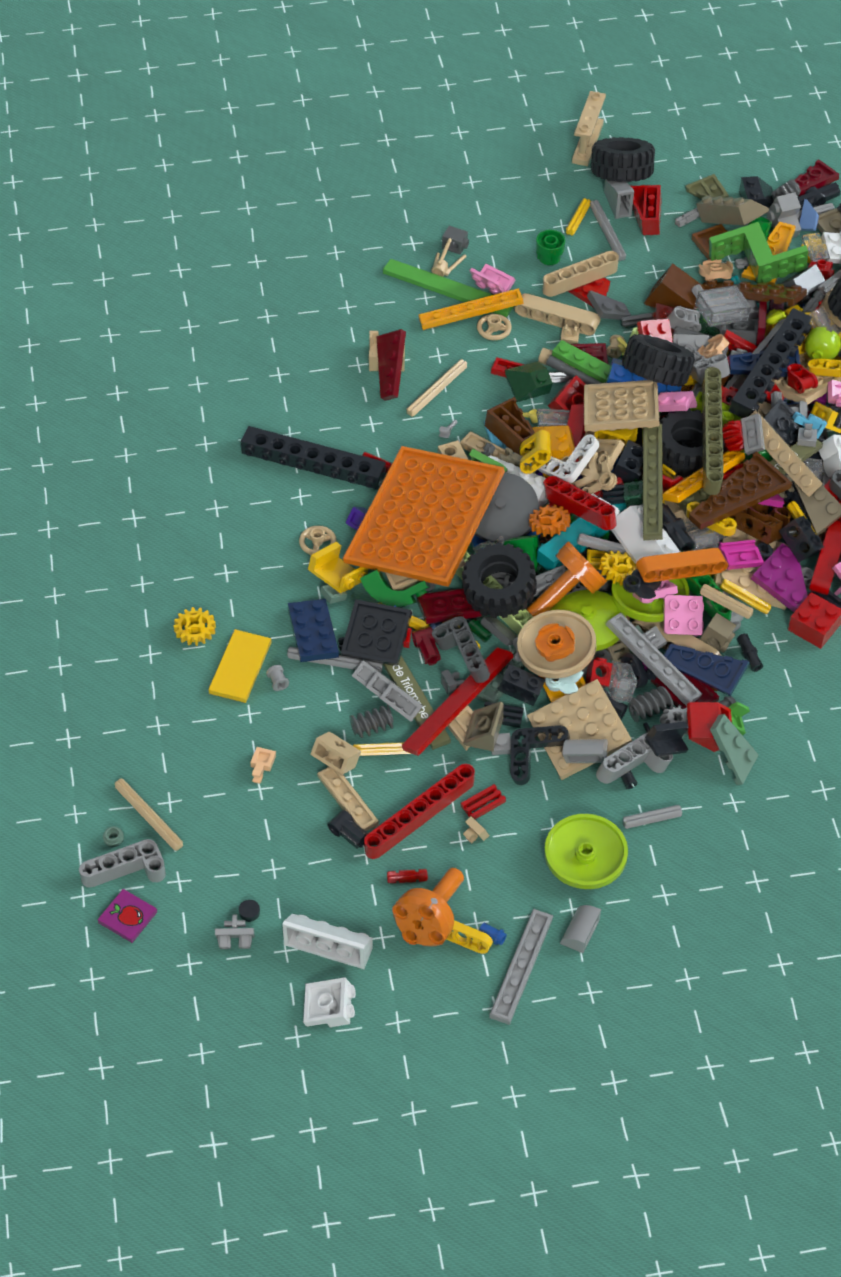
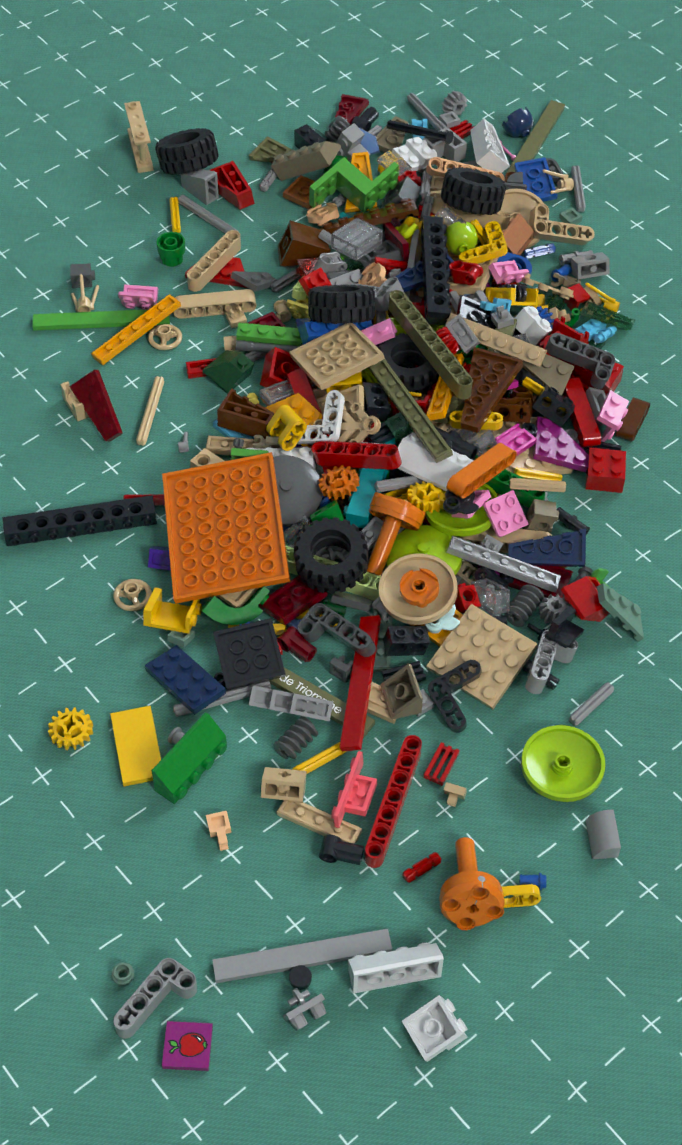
camera: 30 degrees left, 0 degrees up
tan axle [115,779,183,851] -> none
light grey tile [489,909,553,1025] -> none
light grey brick [563,739,608,763] -> none
none -> green slope [152,712,227,804]
none -> light grey tile [212,929,392,983]
none -> coral bracket [331,751,377,828]

